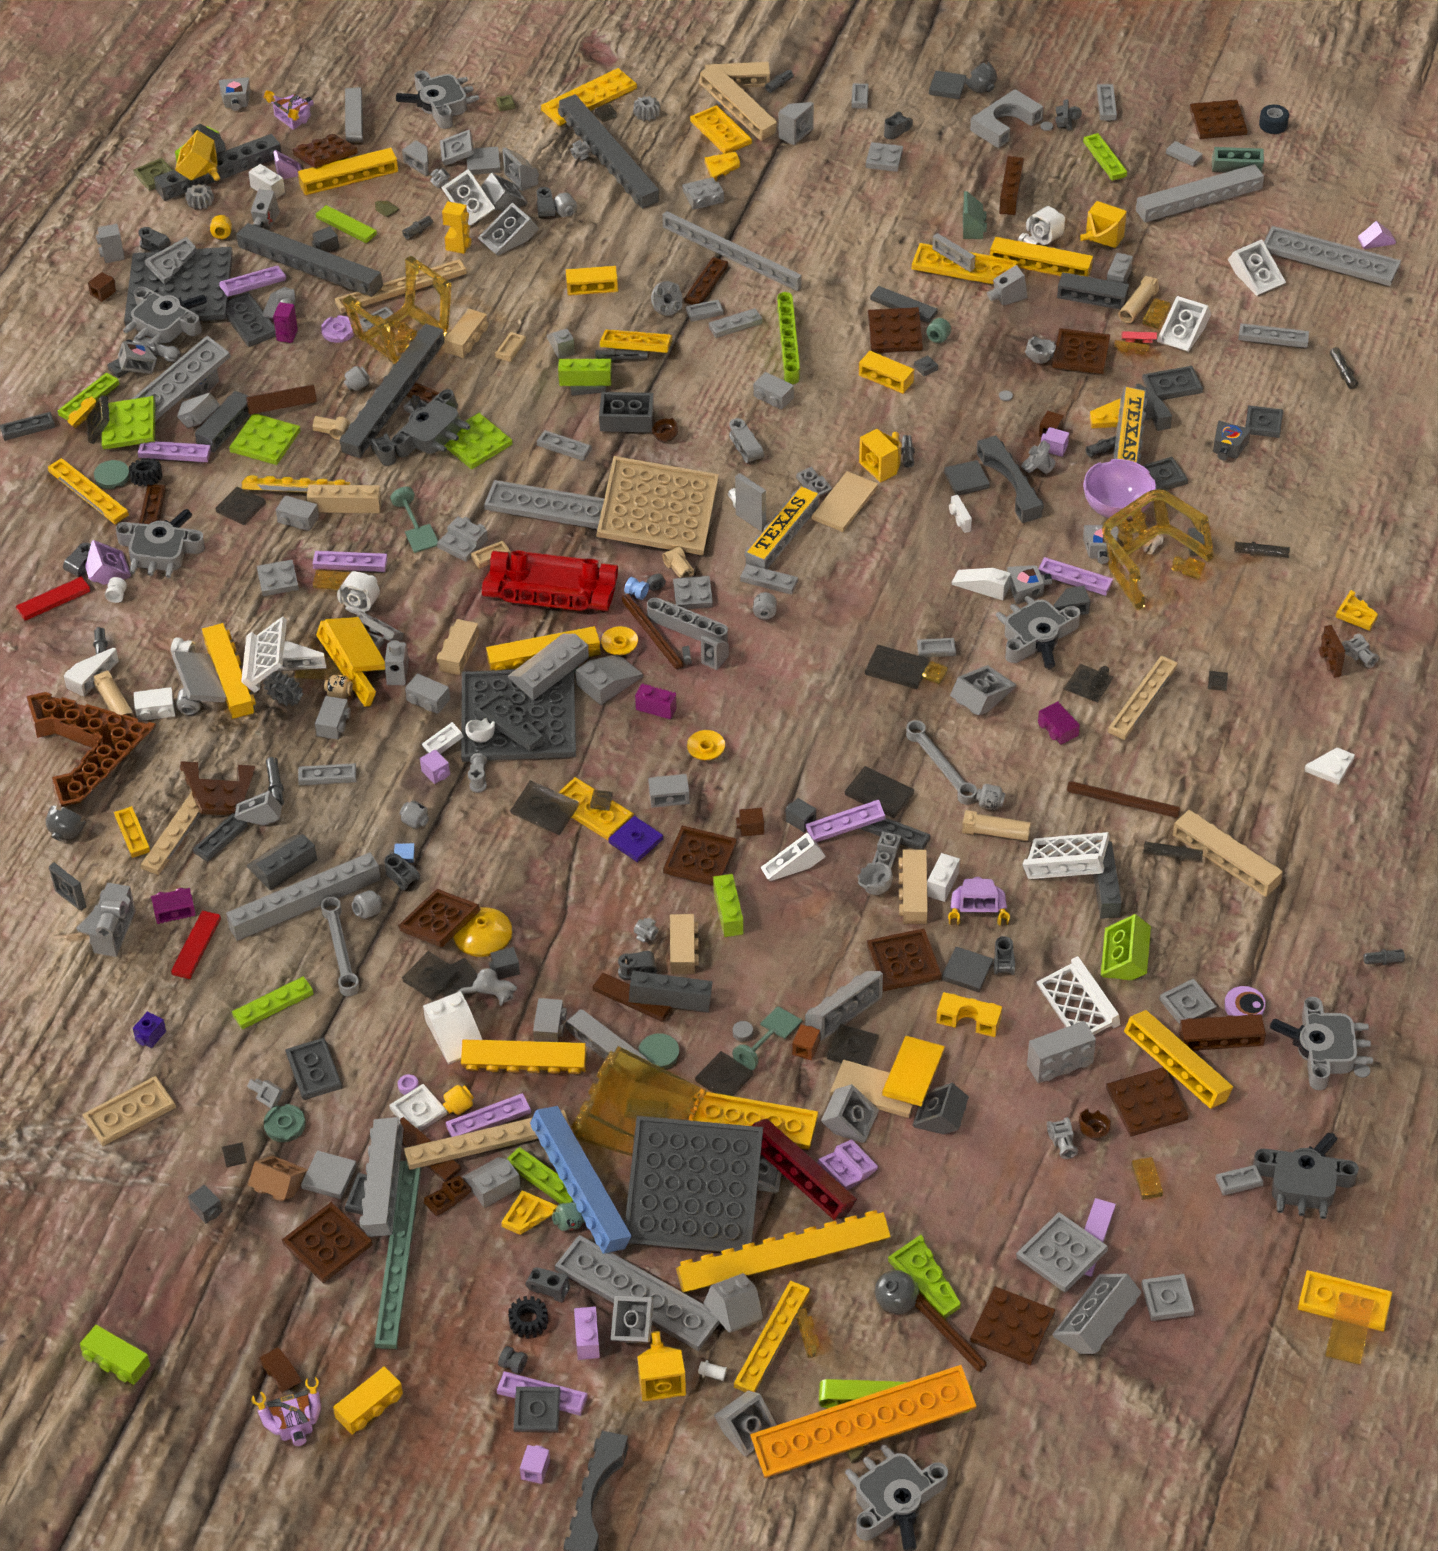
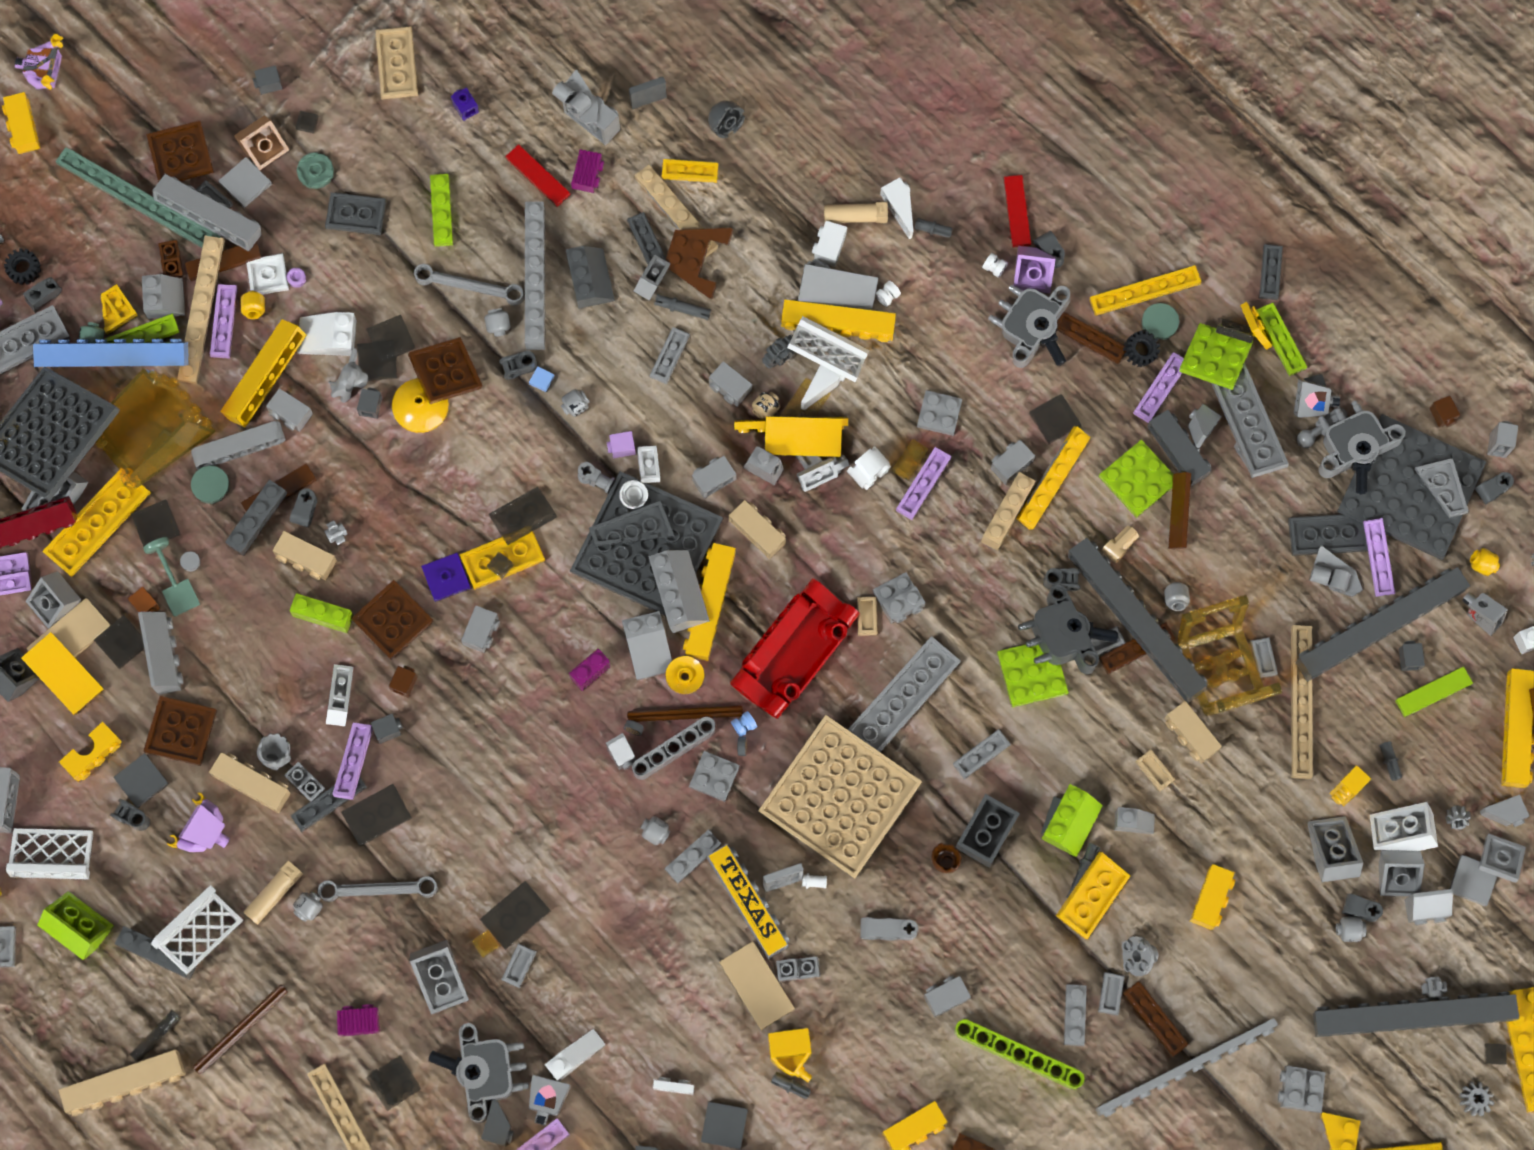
camera: 115 degrees right, 25 degrees up
dark orange wedge [26,692,156,807] -> none
light grey plate [247,1079,284,1109] -> none
reddish brown slope [258,1347,302,1394] -> none
magenta brick [273,302,298,343] -> none
lavender tile [321,315,355,343] -> none
olive slope [375,201,399,218] -> none
sand green piece [390,487,438,553] -> none
tan piece [662,547,694,578] -> none
yellow dish [687,730,725,760] -> none
white brick [927,853,960,902] -> none

